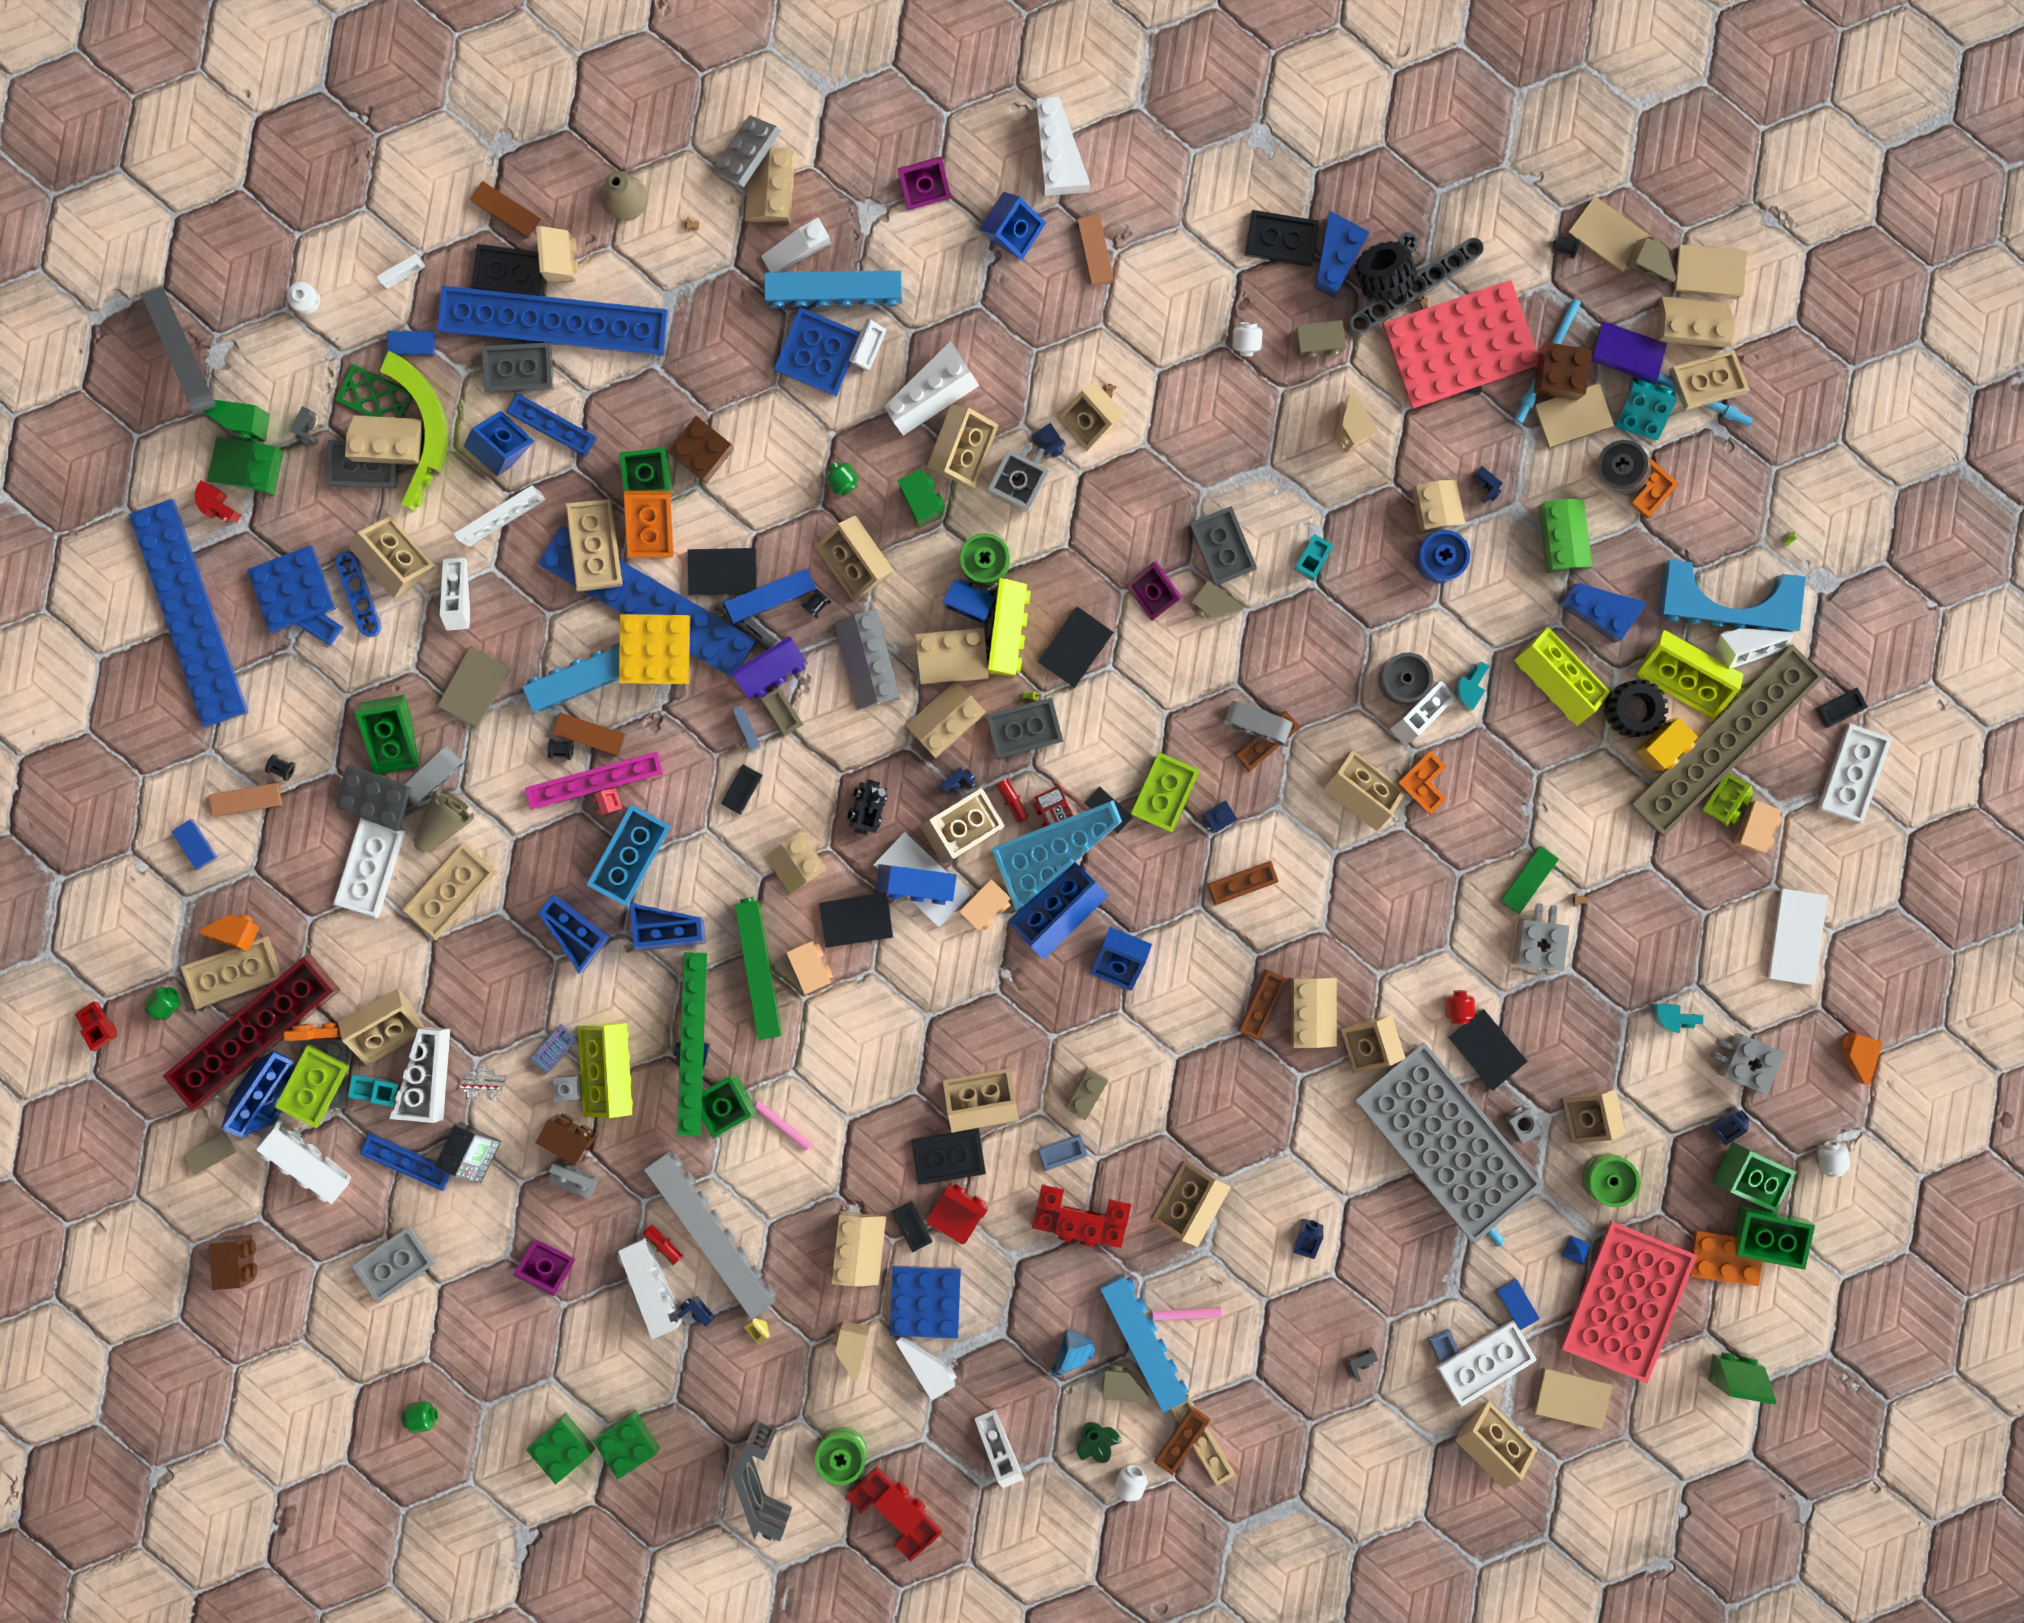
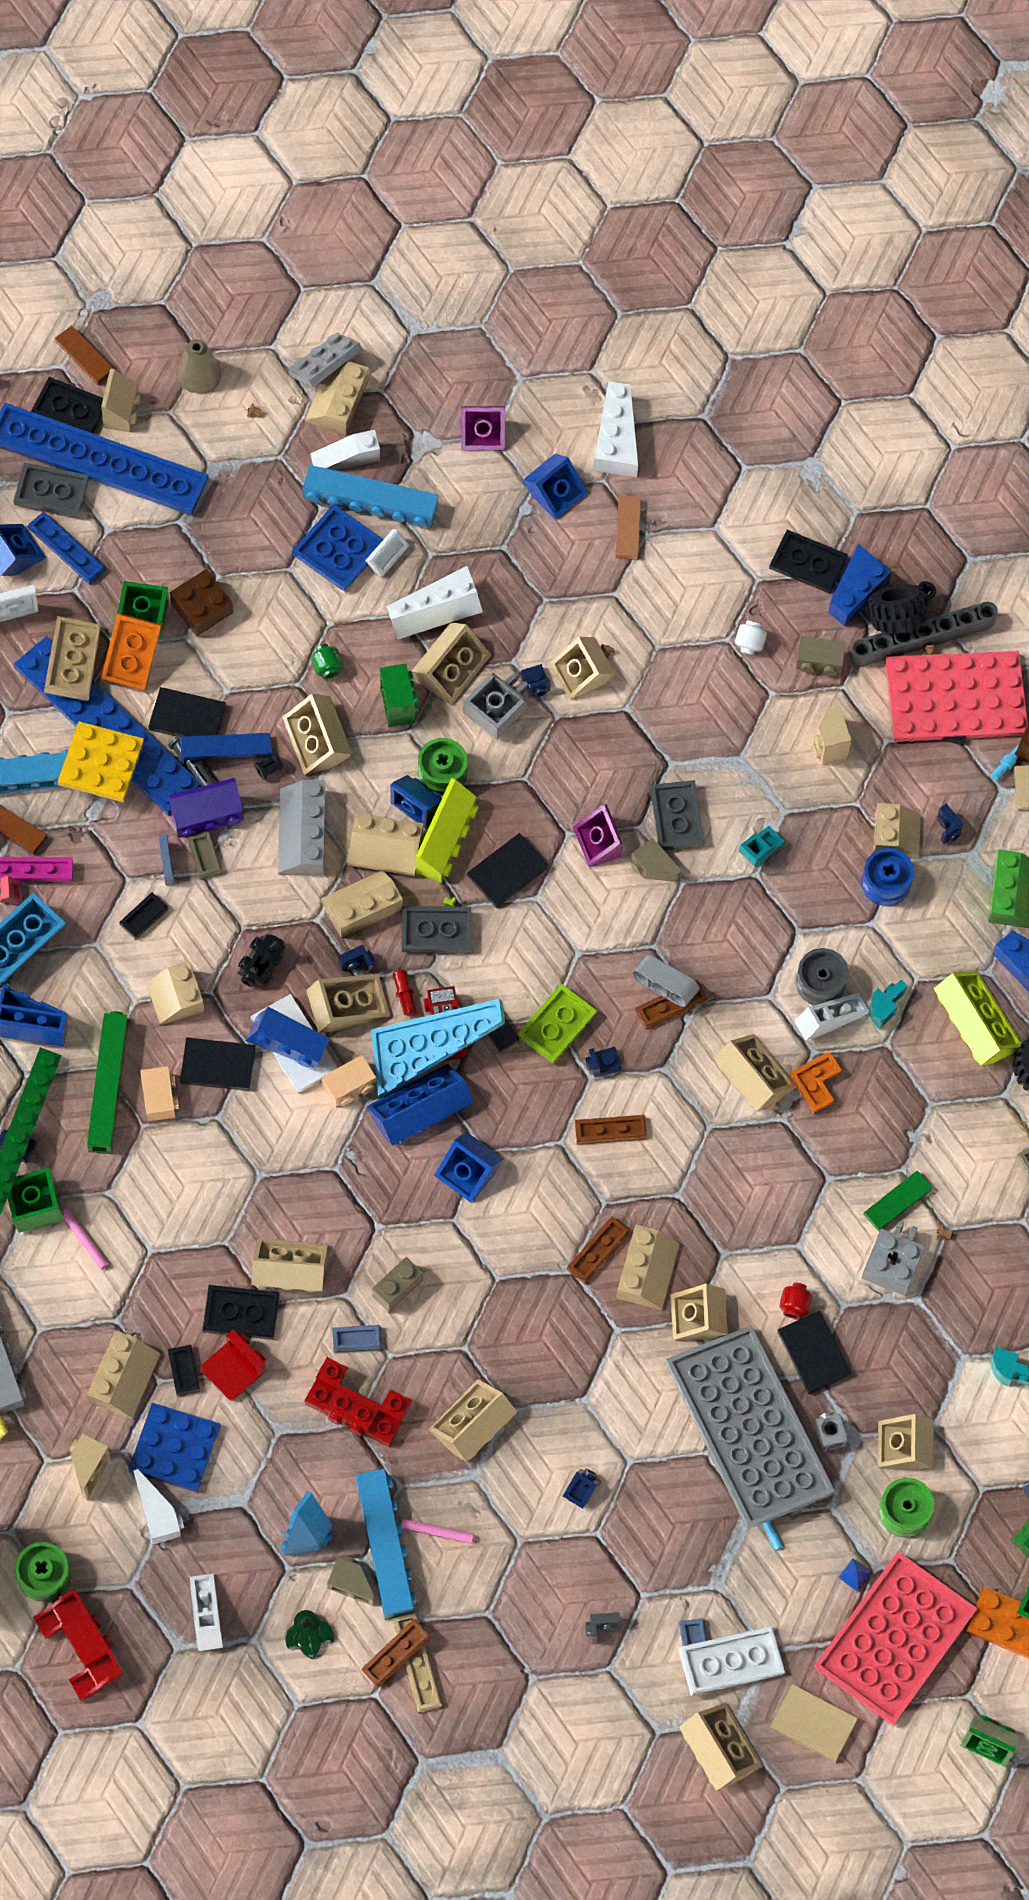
camera: 15 degrees right, 20 degrees down
white head [1114,1465,1148,1502] -> none
blue tile [1496,1278,1540,1331] -> none

